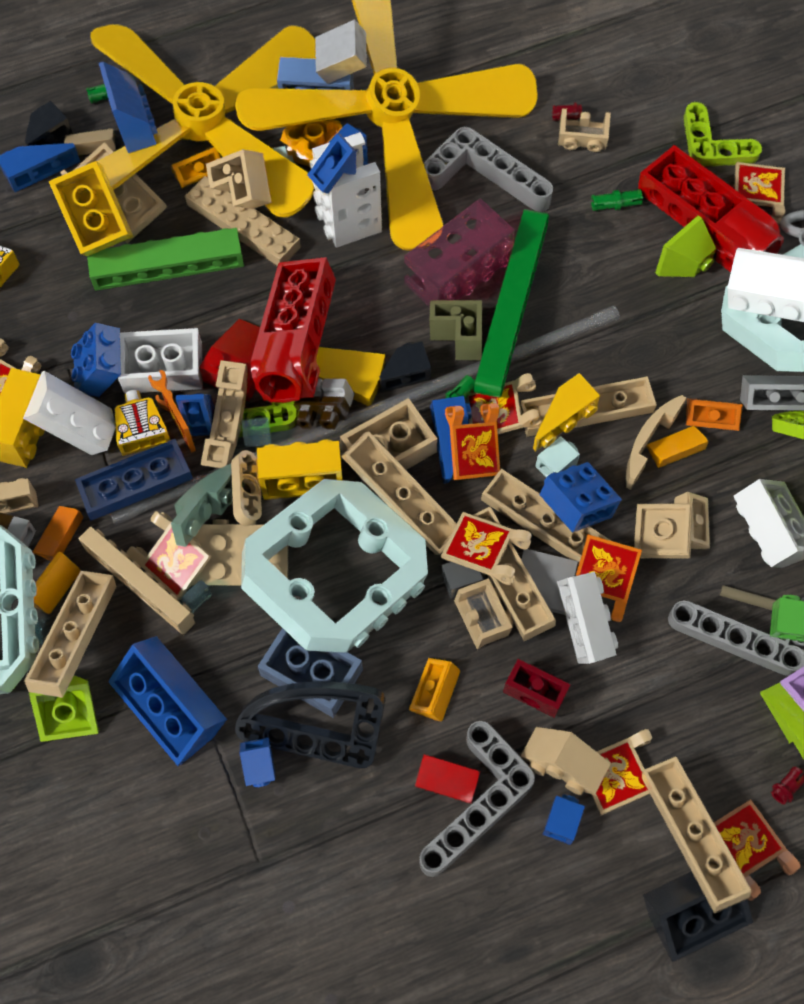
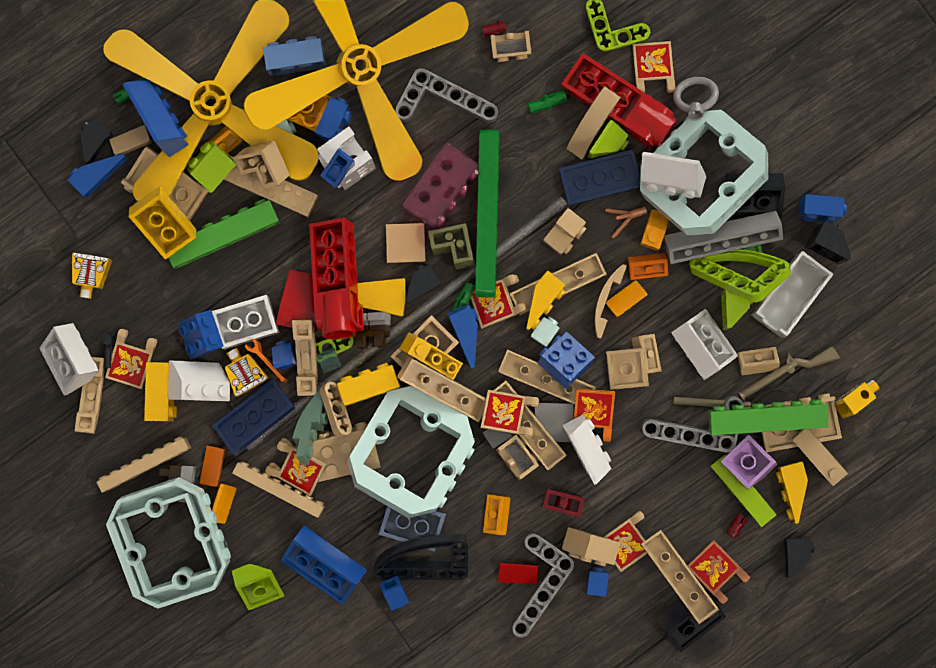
camera: 10 degrees left, 20 degrees up
tan piece [24,571,116,698] -> none
clear light blue tile [181,580,212,614] -> none
flat silver piece [315,19,367,84] -> none
flag [445,403,500,480] -> none
none -> lime slope [186,140,236,193]
none -> tan tile [386,223,425,263]
none -> yellow slope [399,332,463,380]
none -> tan brick [543,208,586,256]
none -> dark blue plate [559,149,640,206]
none -> tan slope [567,87,621,159]
none -> nougat plant [605,206,647,238]
none -> light orange slope [640,209,669,251]

